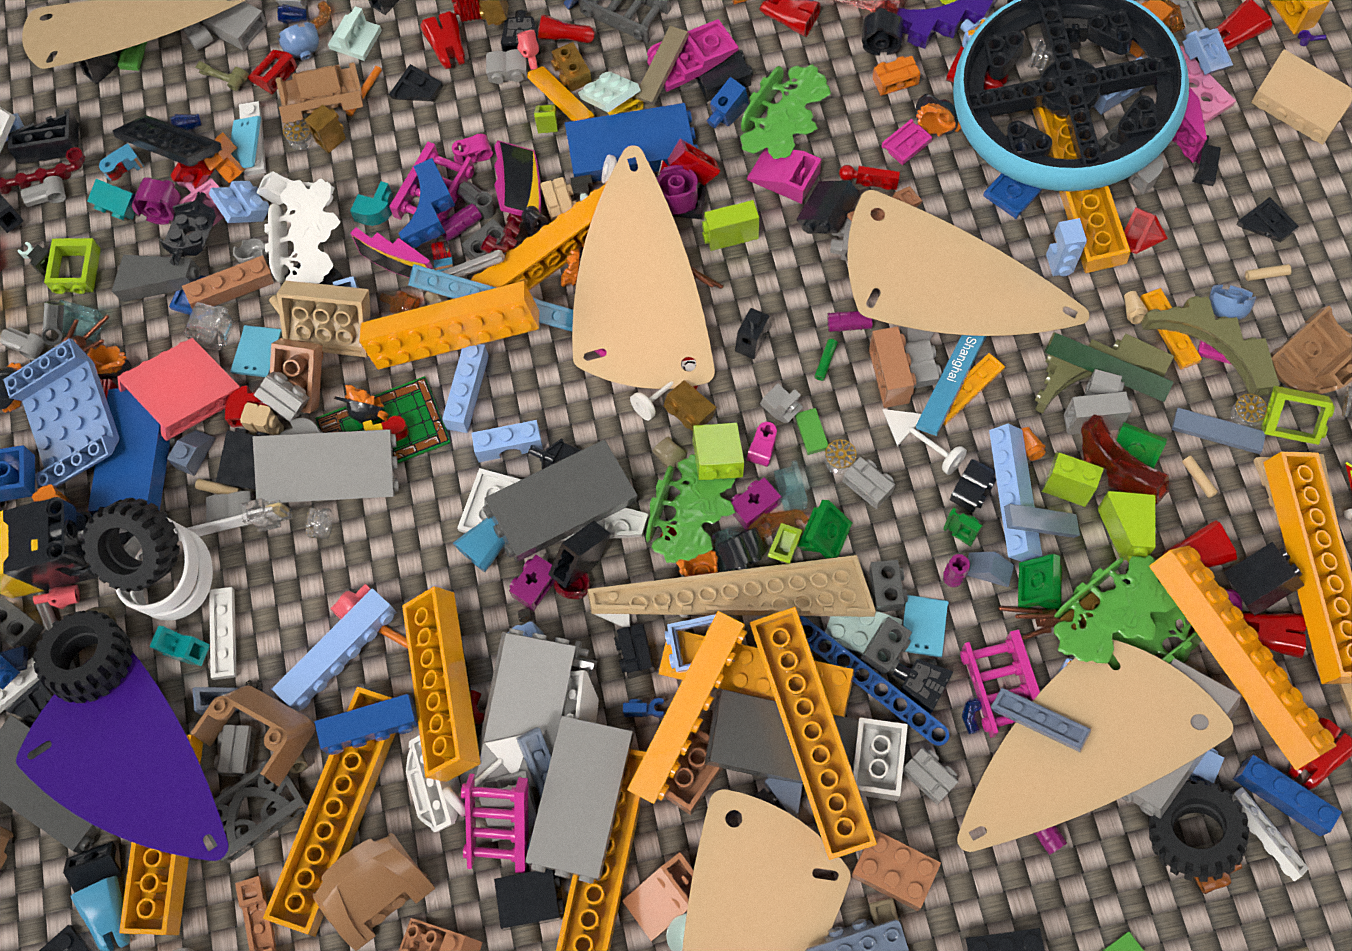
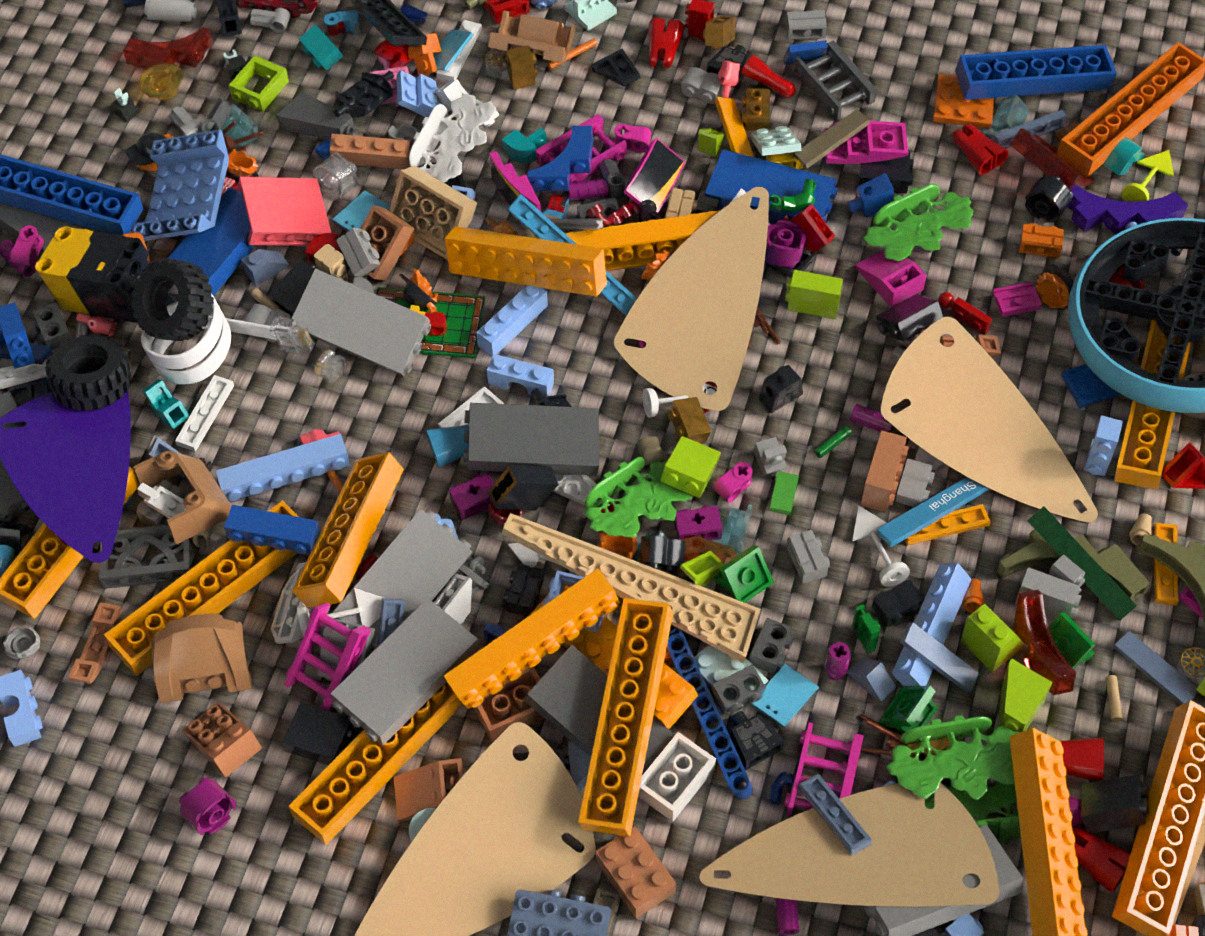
camera: 25 degrees right, 10 degrees down
magenta brick [132,177,181,225] -> none
wheel [824,439,856,475] -> none
light grey brick [903,748,959,805] -> none
none -> white hinge [137,482,186,518]
none -> green arm [769,179,817,212]

